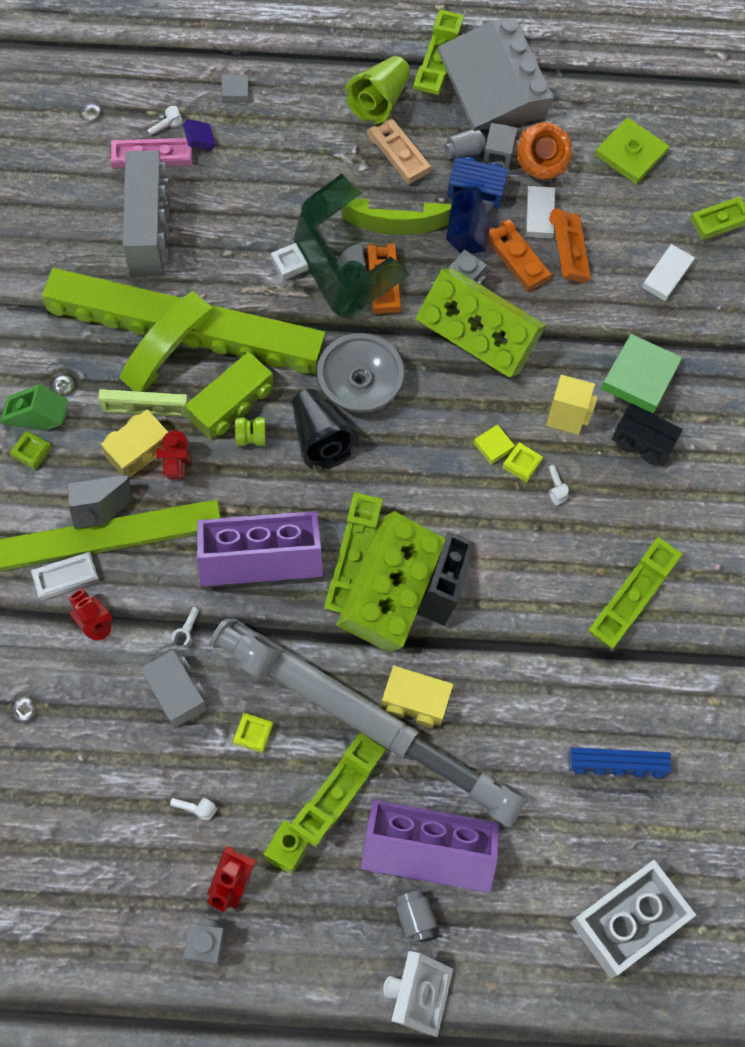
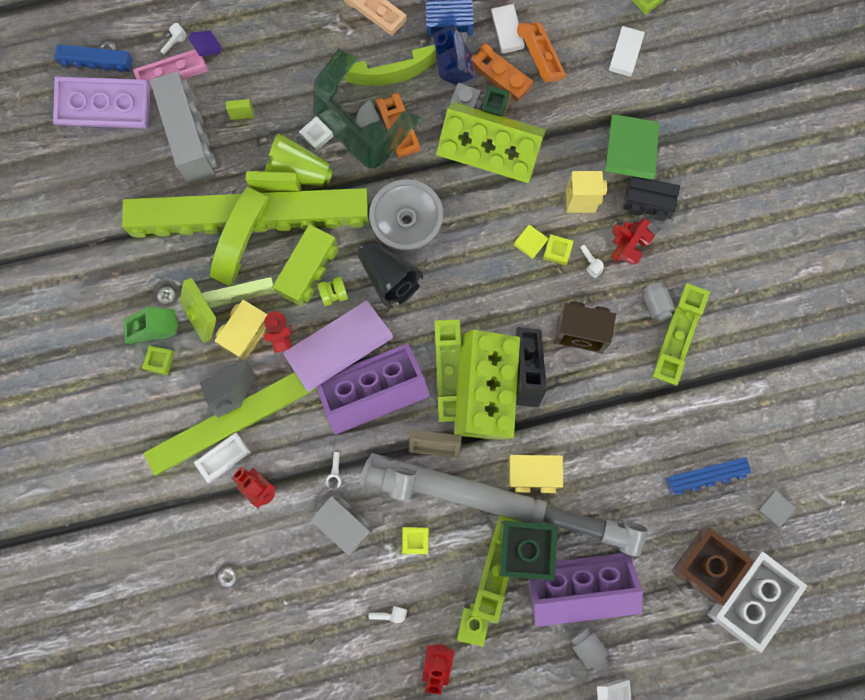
camera: 10 degrees left, 10 degrees up
none -> lavender tile [53,76,151,129]
none -> blue piece [54,44,133,72]
none -> lime plate [180,278,216,344]
none -> lime tile [226,99,255,120]
none -> lime tile [246,171,303,193]
none -> lime cone [264,133,333,187]
none -> lavender tile [283,300,393,392]
none -> dark tan tile [408,429,462,458]
none -> dark green leg [481,85,511,116]
none -> dark green brick [498,521,558,581]
none -> dark brown brick [554,301,617,354]
none -> red hips [611,218,655,265]
none -> light grey brick [643,282,675,321]
none -> reddish brown brick [672,528,755,605]
none -> light grey tile [757,491,796,528]

